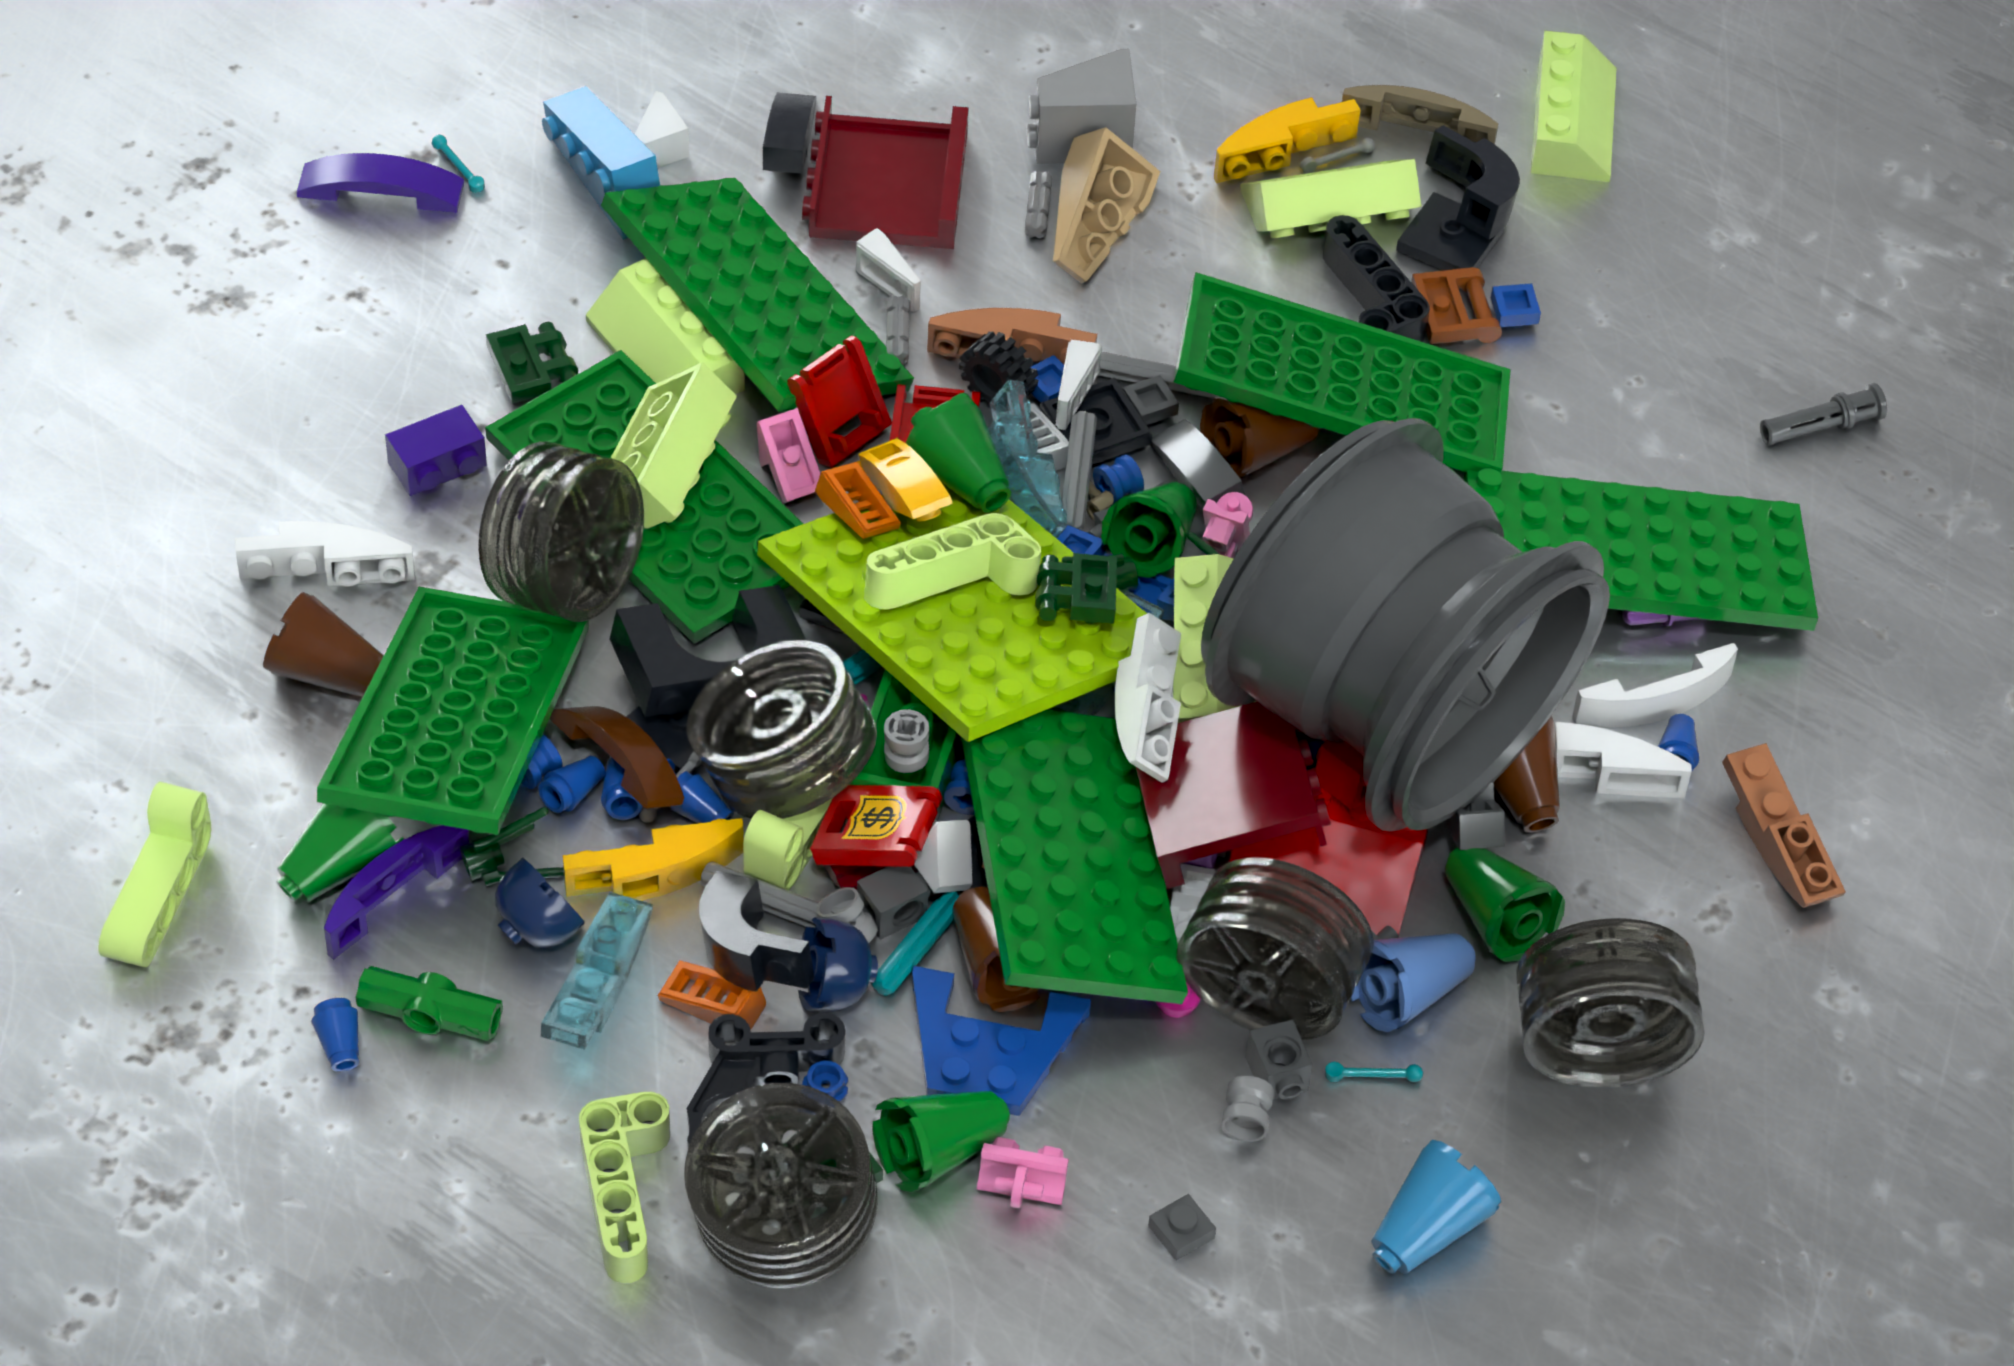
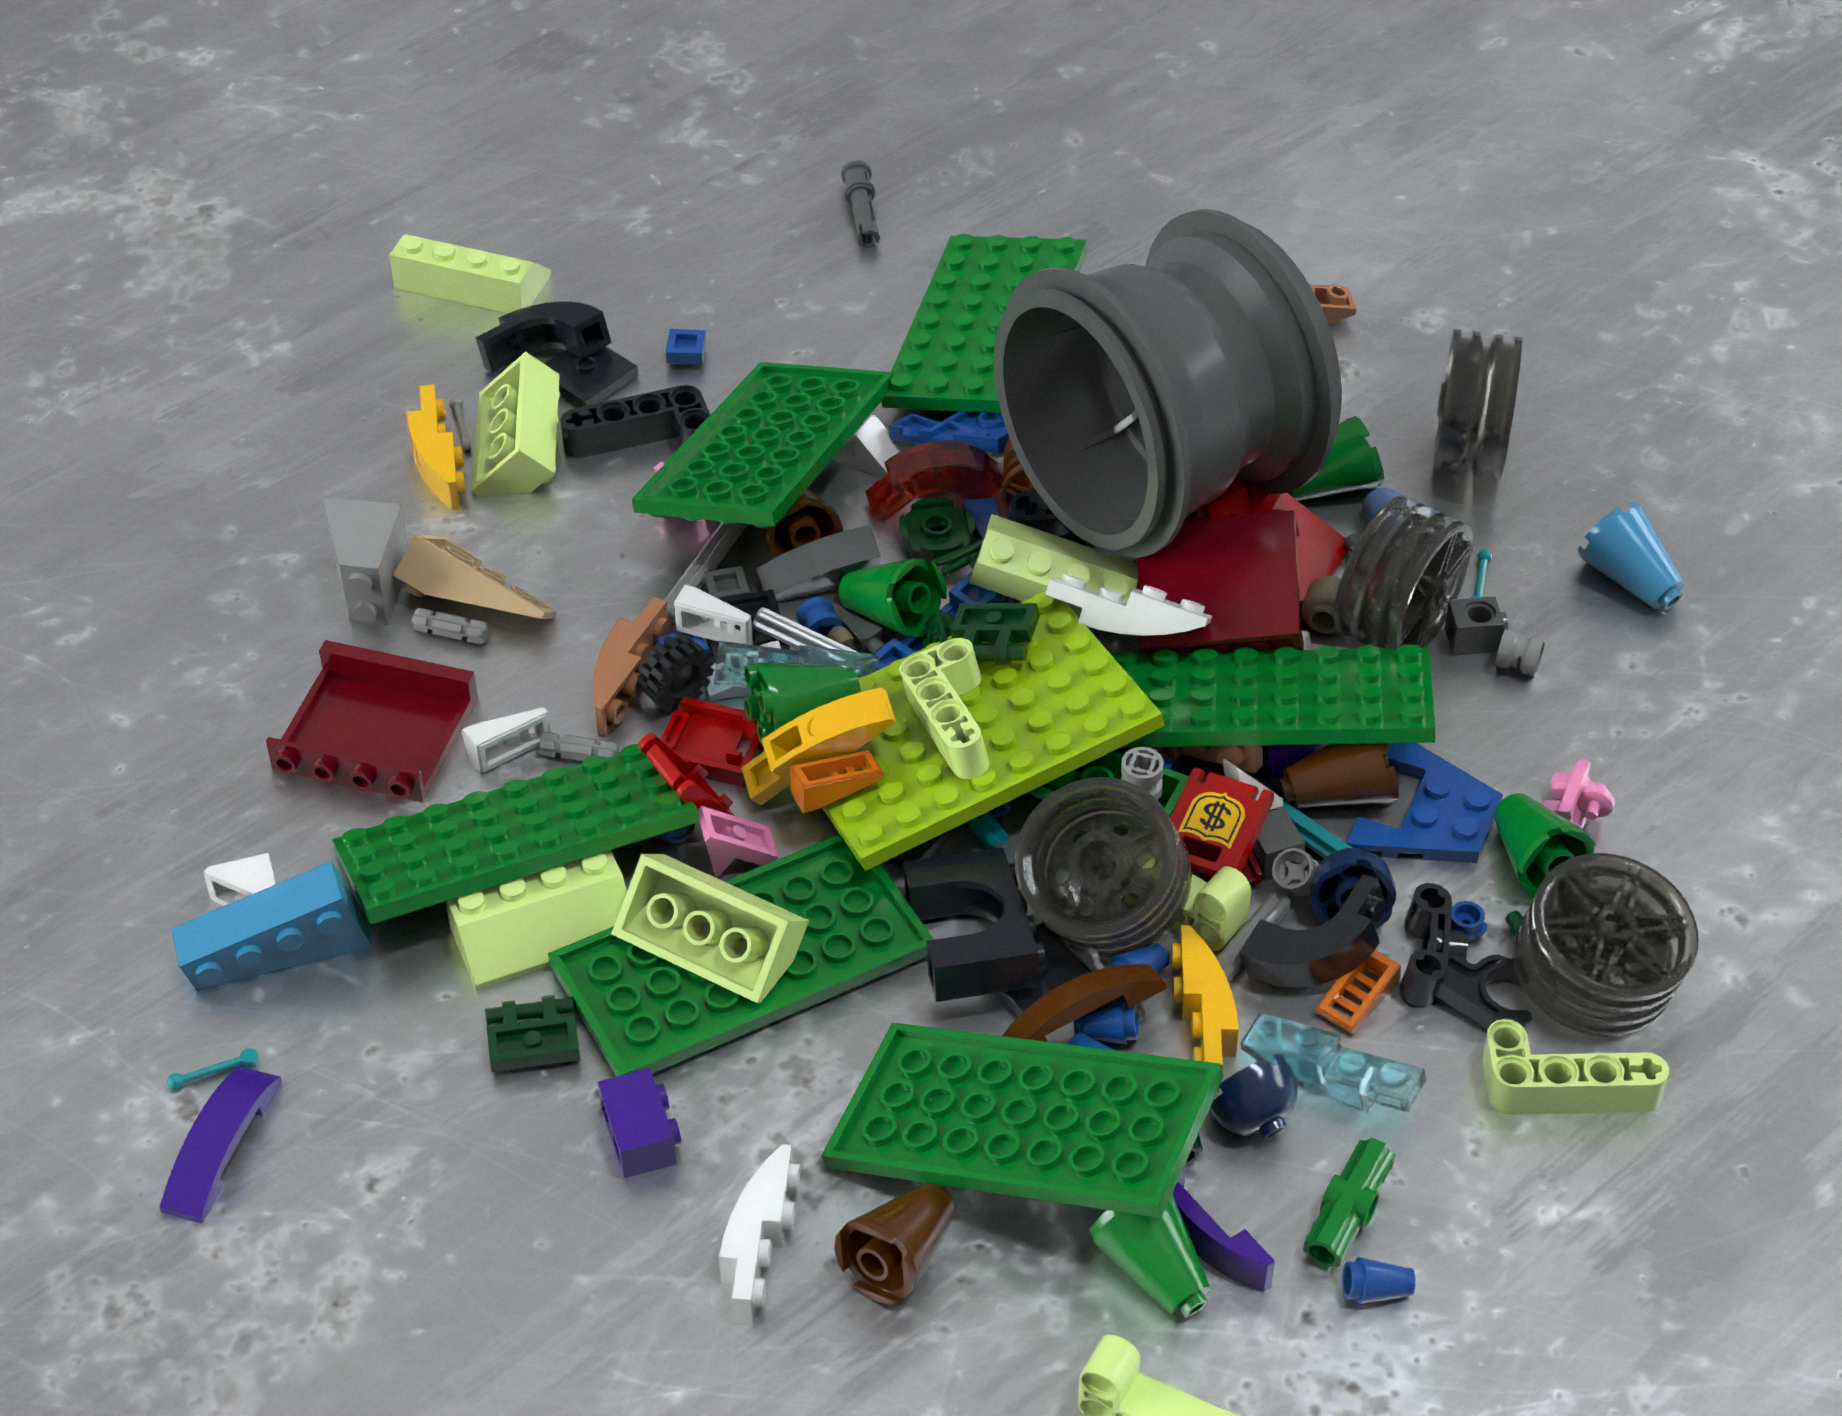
camera: 75 degrees left, 5 degrees down
clear smoke wheel [478,441,644,622] -> none
black slope [763,92,816,174] -> none
dark grey plate [1148,1194,1216,1261] -> none
bright pink hips [1202,492,1253,558] -> none
dark tan slope [1342,85,1499,144] -> none
dark orange plate [1411,267,1502,344] -> none

